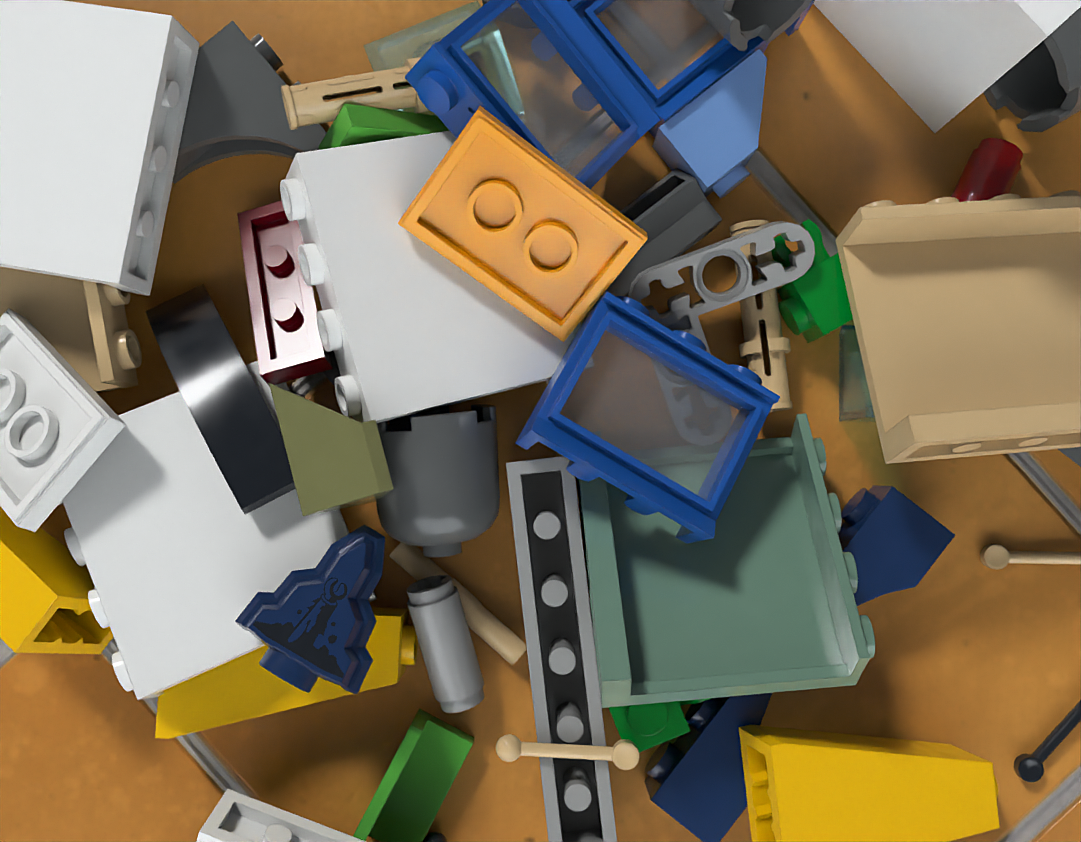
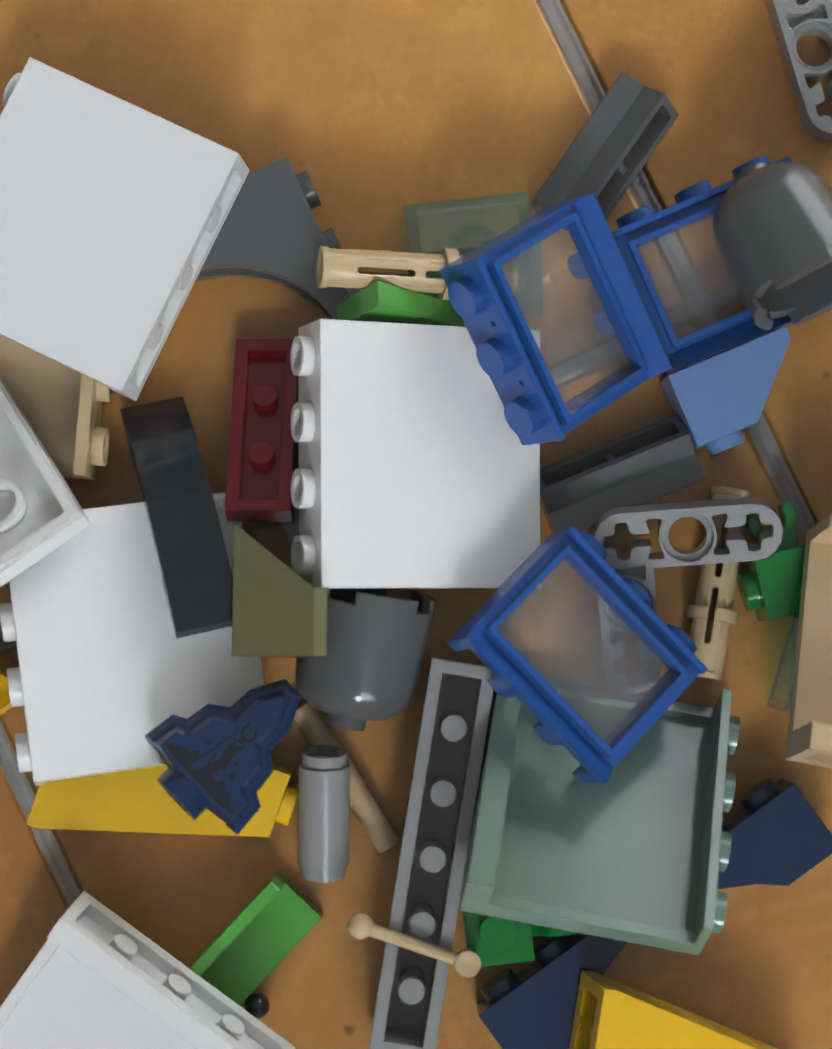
camera: 10 degrees right, 0 degrees up
light orange tile [398,106,648,342] -> none

